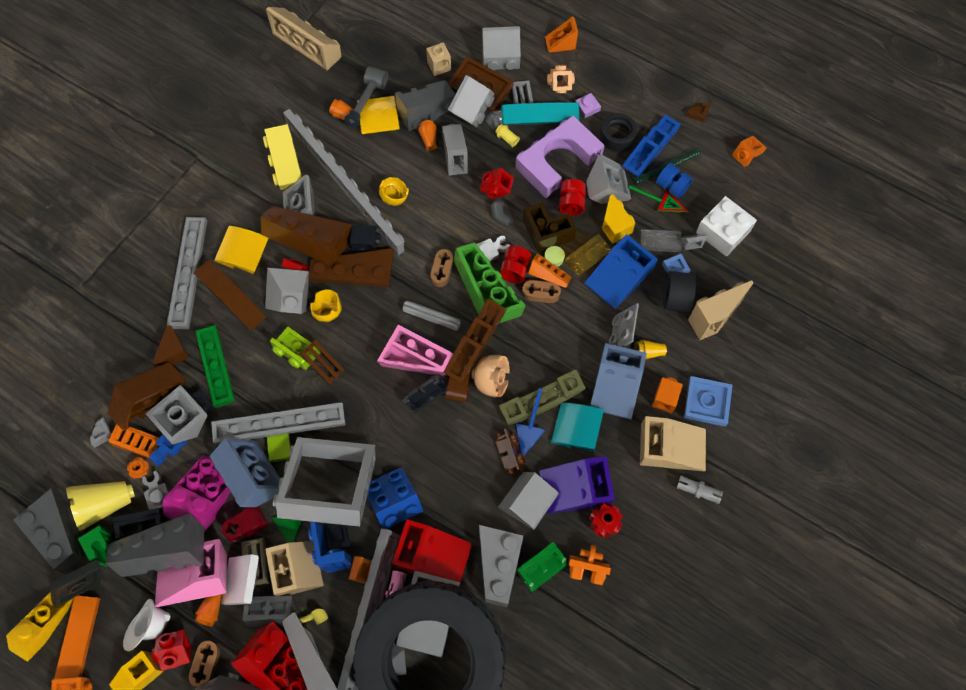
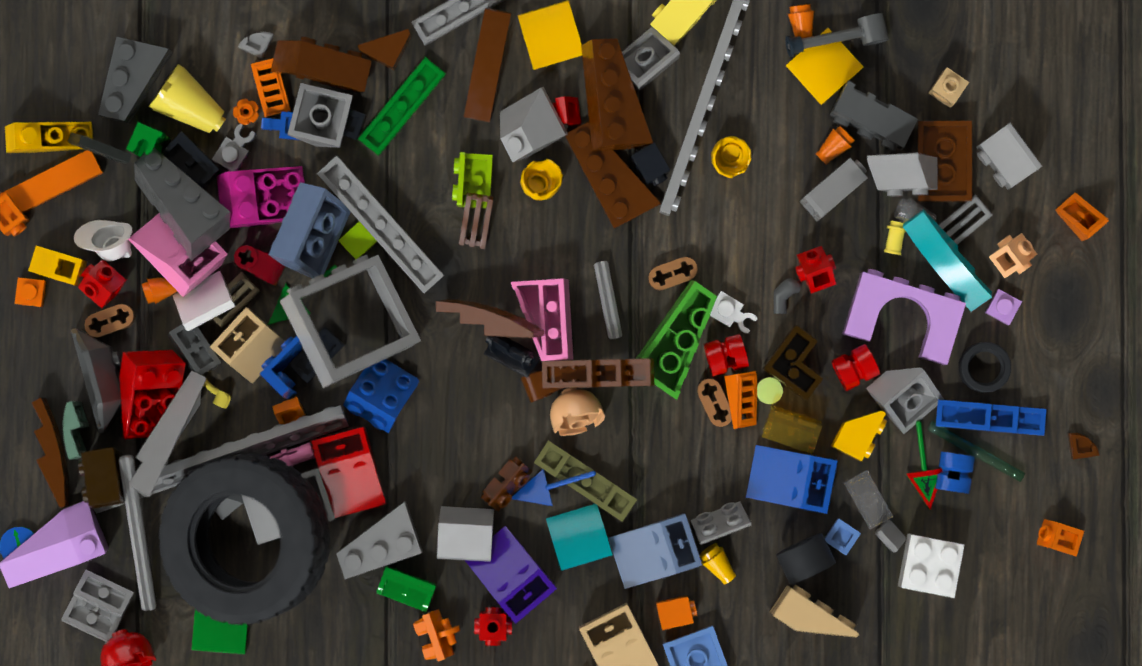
camera: 60 degrees right, 20 degrees up
none -> reddish brown slope [436,299,545,338]

